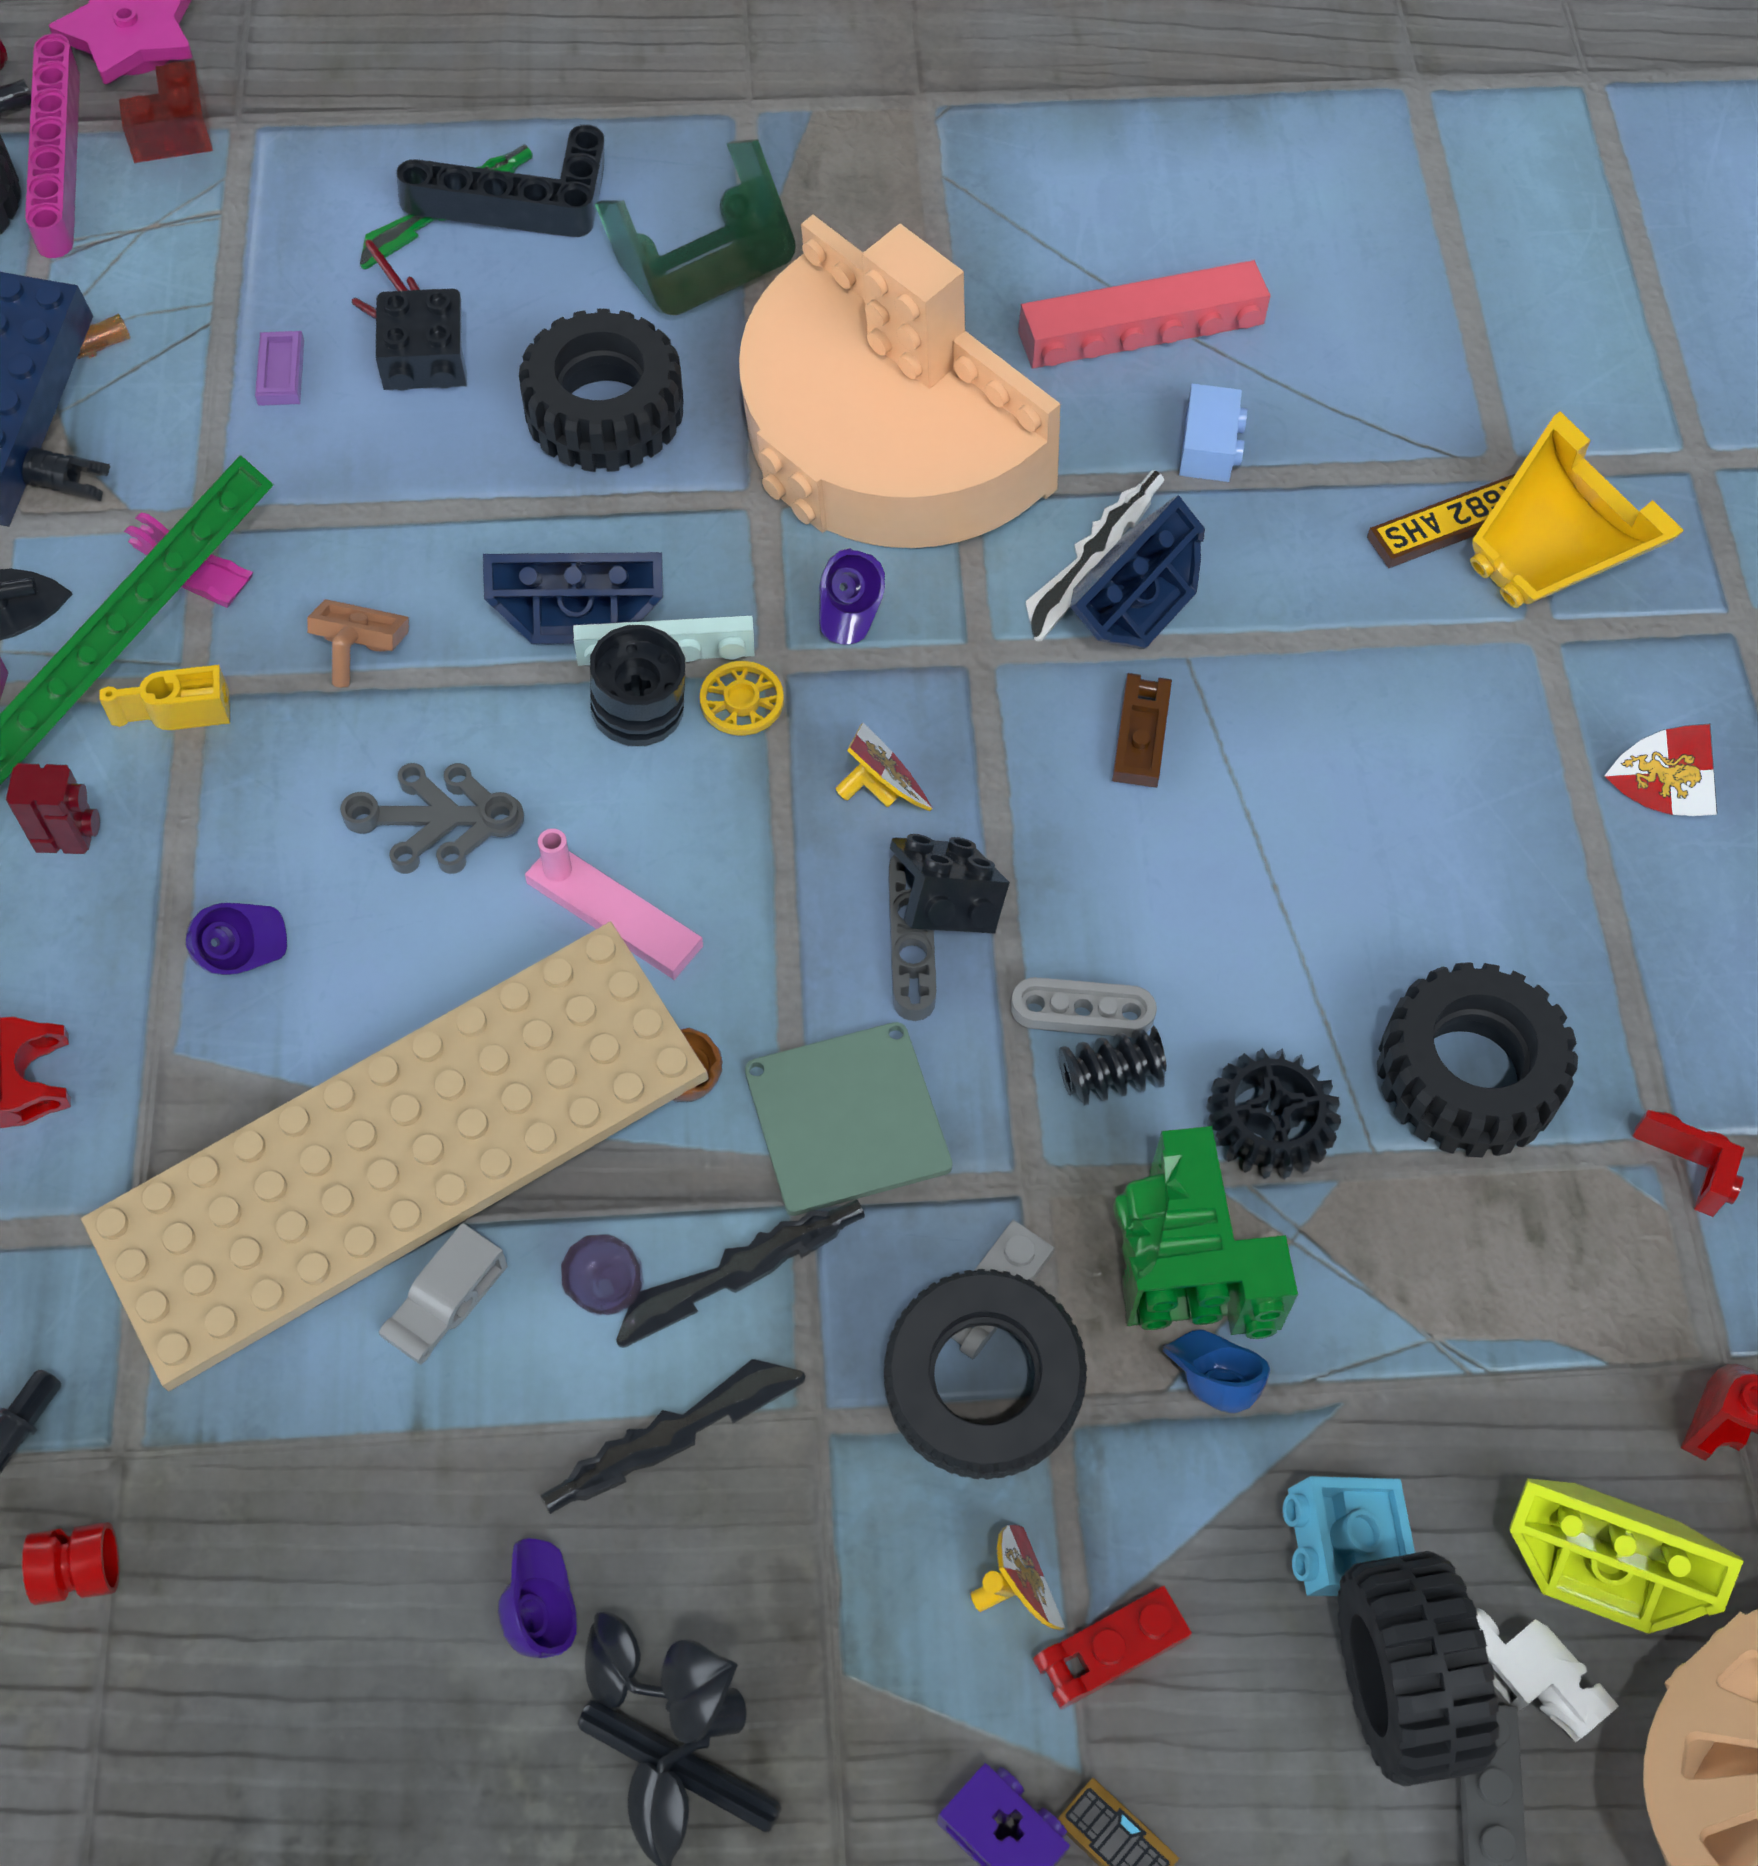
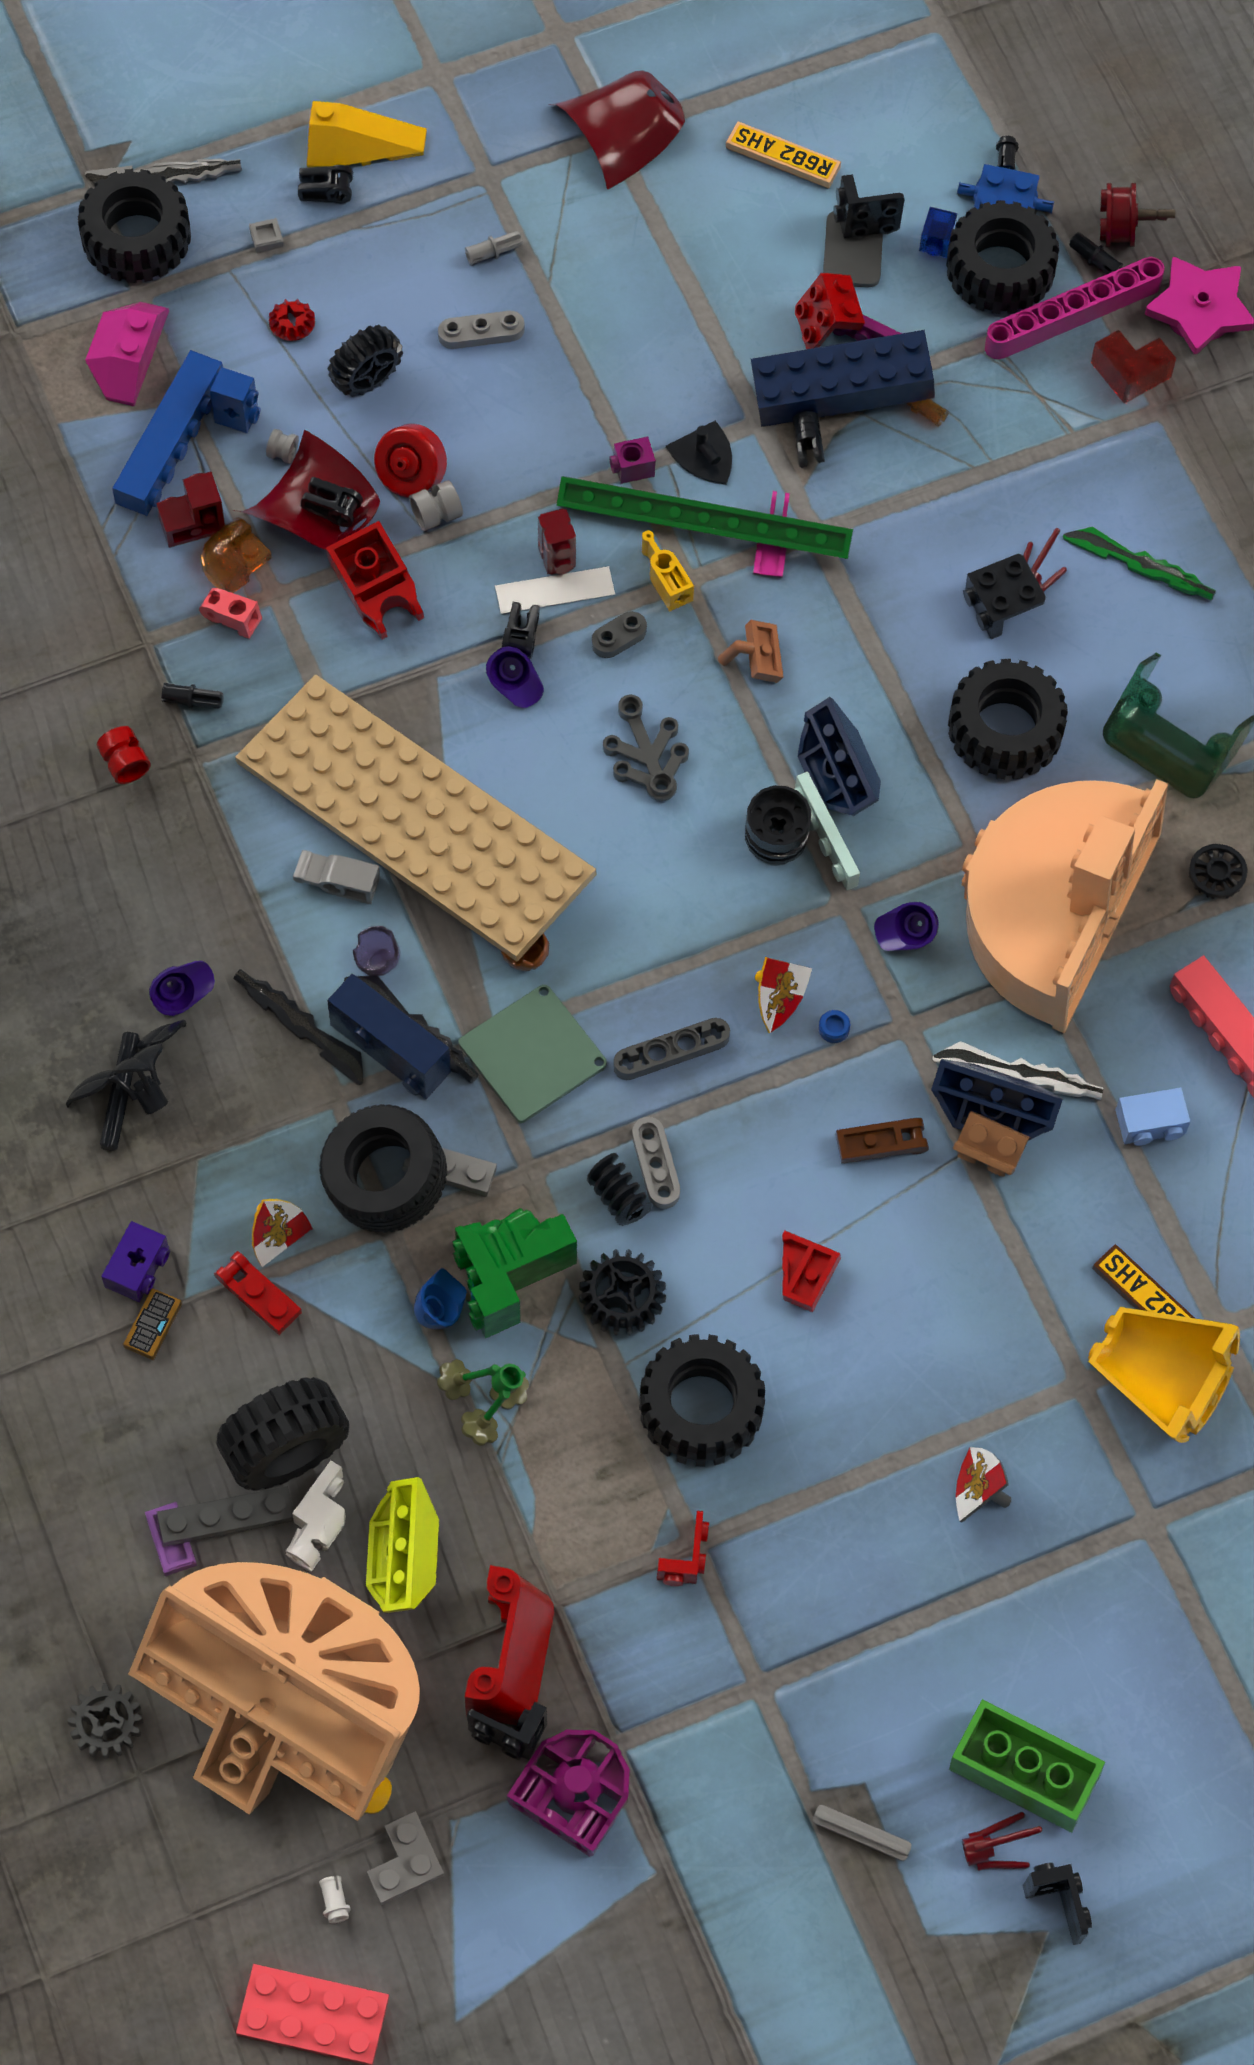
camera: 70 degrees right, 5 degrees up
medium lavender tile [255,331,304,406] -> none
black beam [396,125,604,237] -> none
bright pink piece [525,829,703,980] -> none
yellow wheel [700,661,784,736] -> none
black bracket [890,834,1010,934] -> none
medium azure plate [1283,1476,1415,1596] -> none
none -> dark blue brick [327,973,451,1099]
none -> olive plant [437,1359,529,1446]
none -> white sticker [495,566,615,614]
none -> black piece [502,601,540,659]
none -> dark grey plate [592,611,647,658]
none -> red wing [782,1230,841,1312]
none -> blue tile [818,1010,851,1043]
none -> medium nougat bracket [953,1111,1030,1177]

